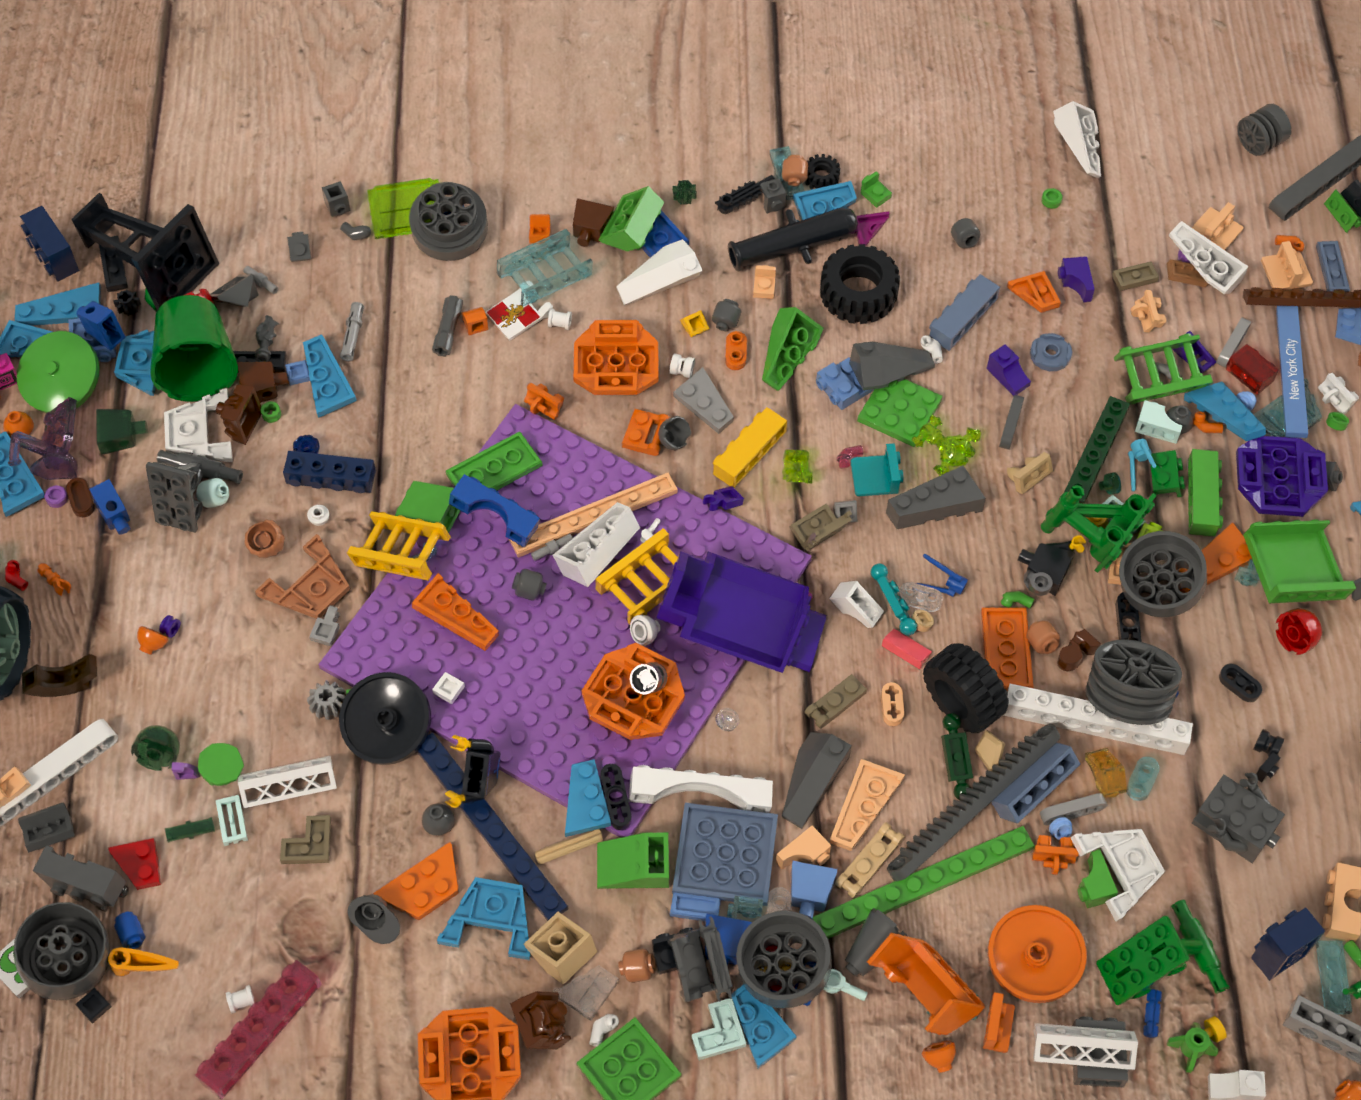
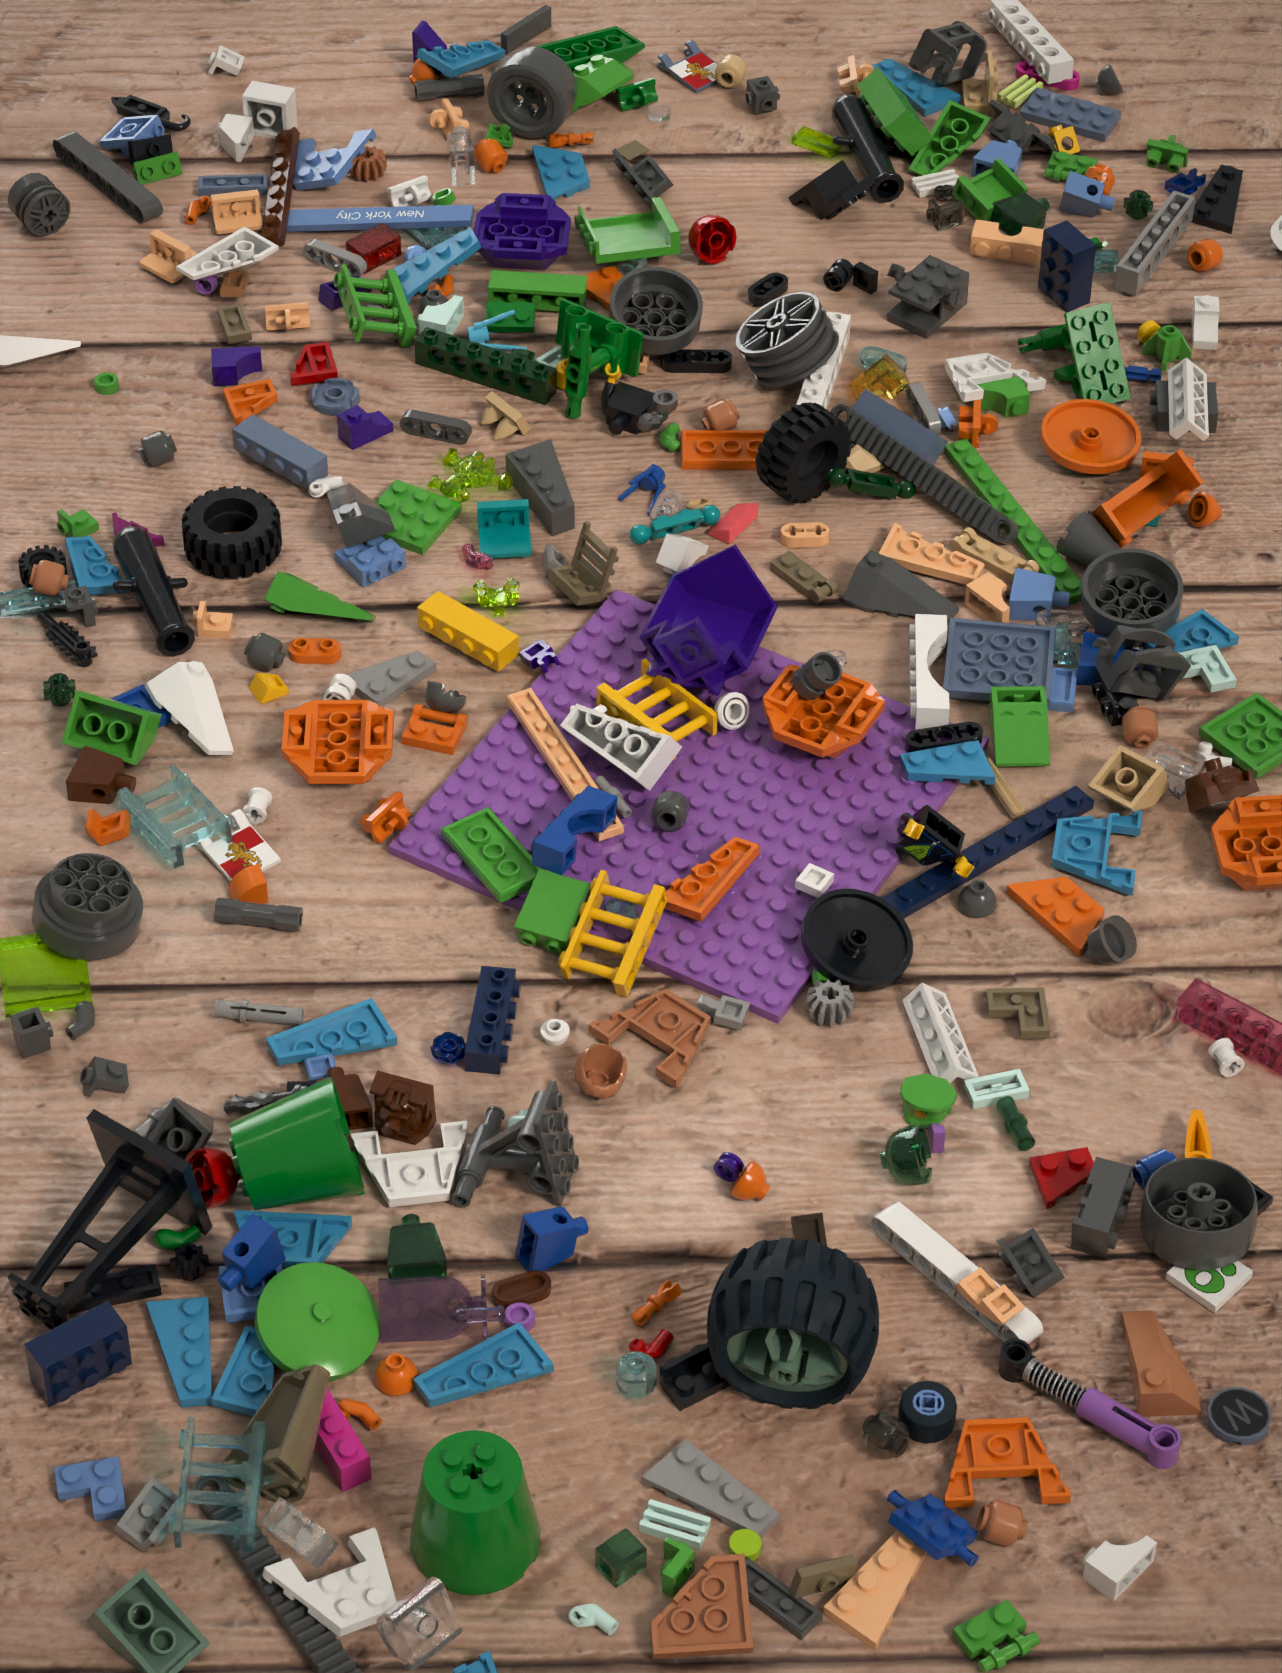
camera: 90 degrees left, 15 degrees down
reddish brown leg [1057,629,1101,672] -> none
none -> red wing [290,341,338,386]

